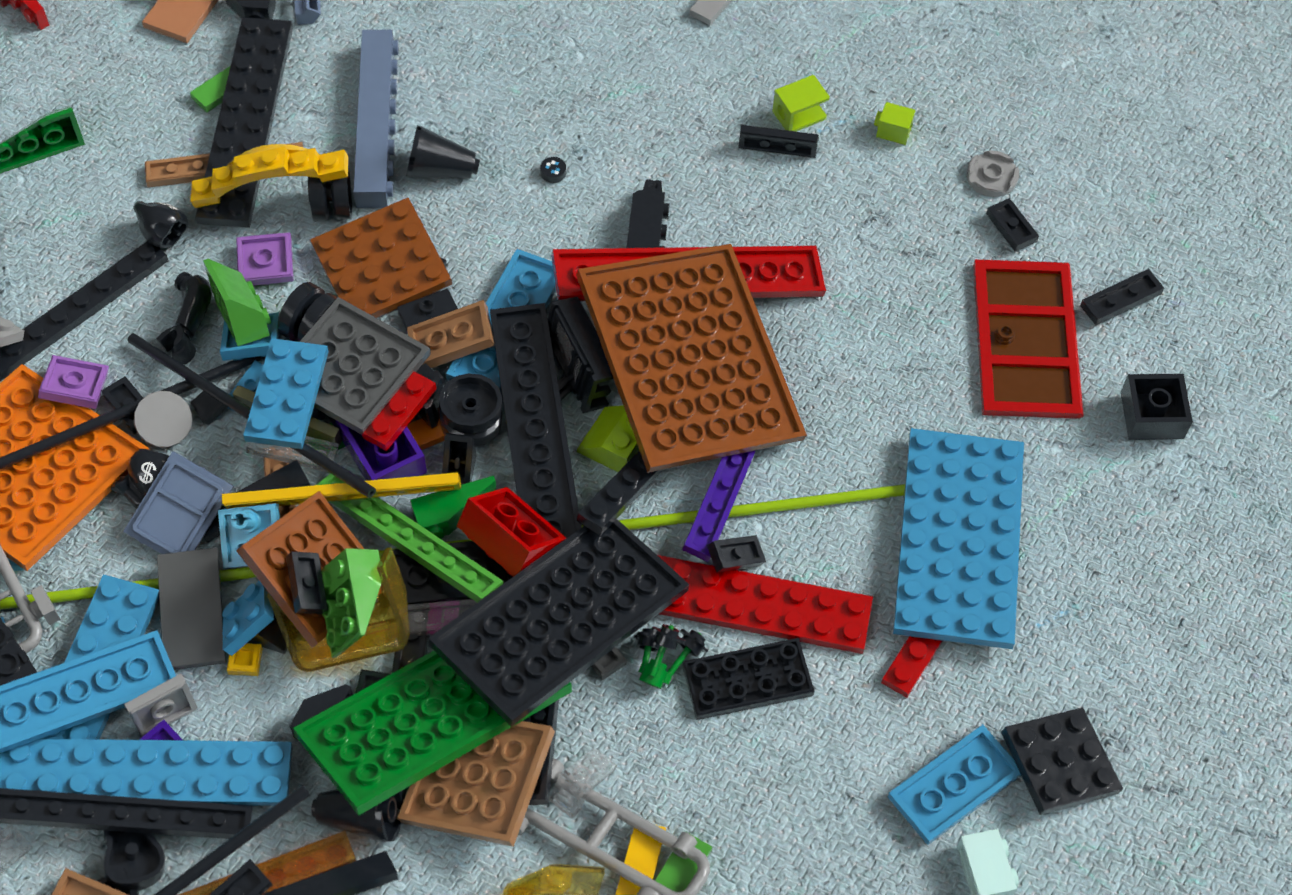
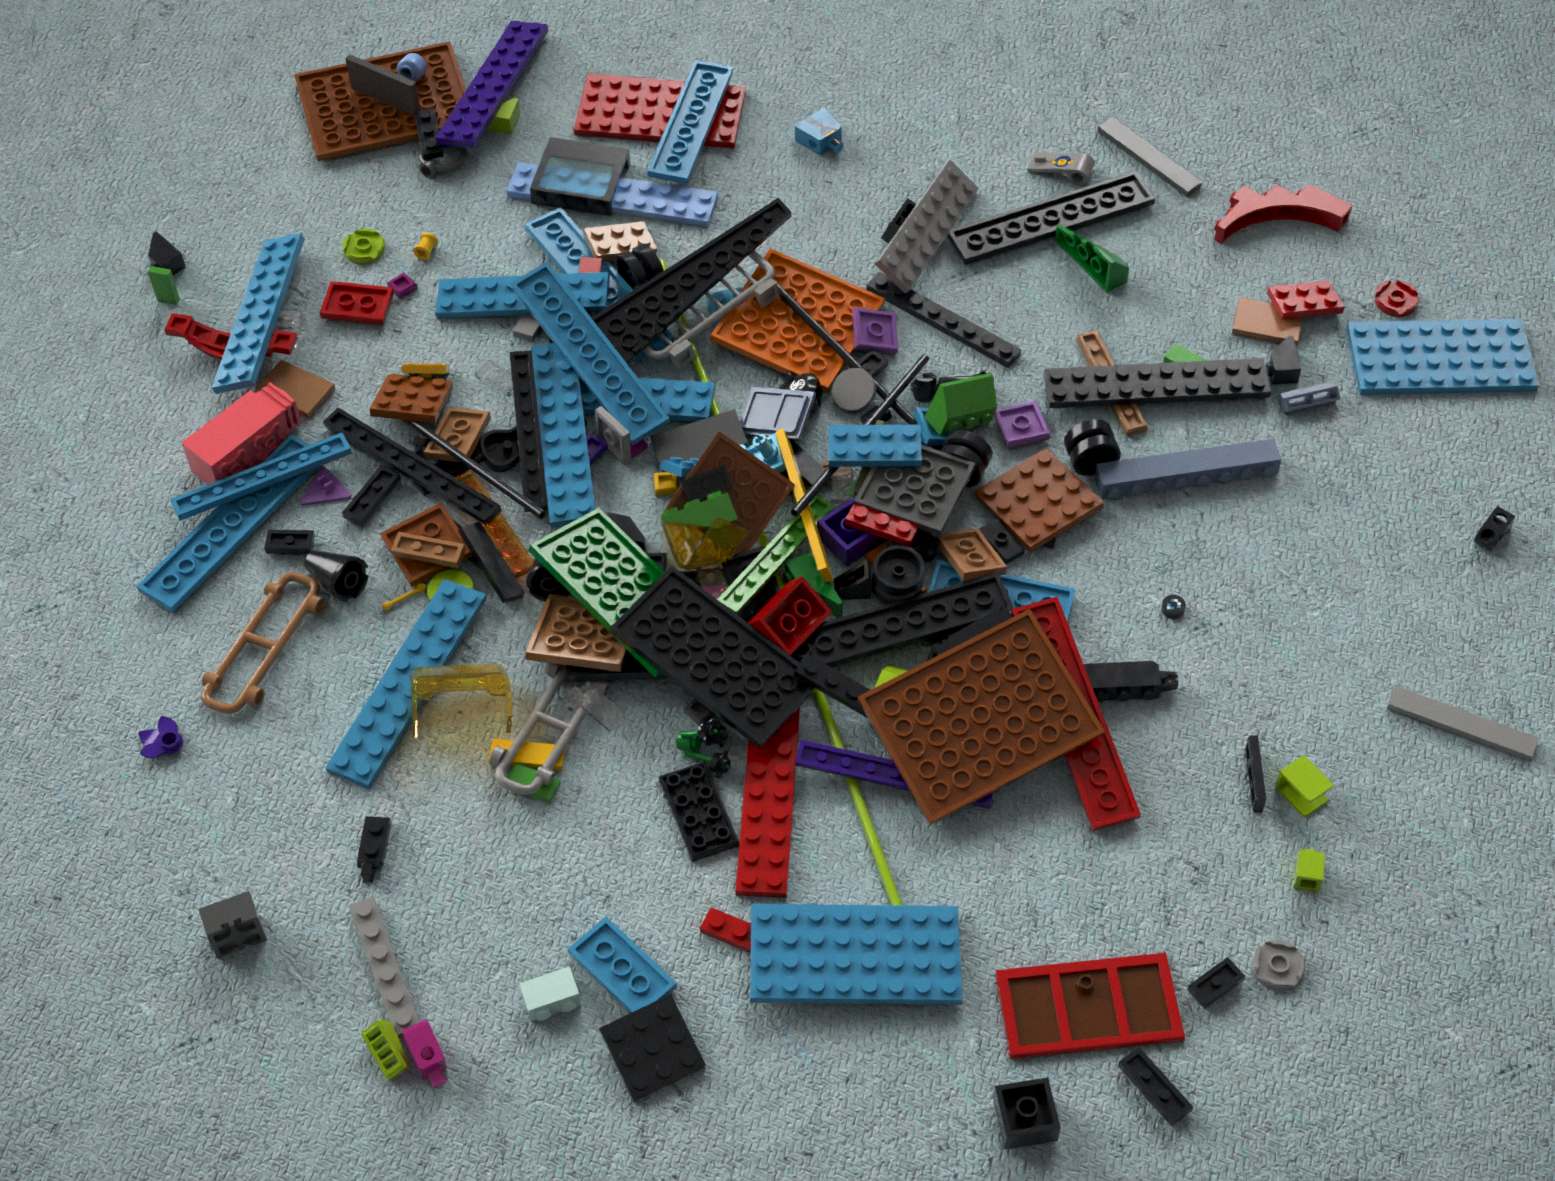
camera: 85 degrees right, 5 degrees down
black piece [133,201,188,248] -> none
yellow piece [190,144,348,208] -> none
black cone [406,125,480,179] -> none
black plate [707,535,766,573] -> none

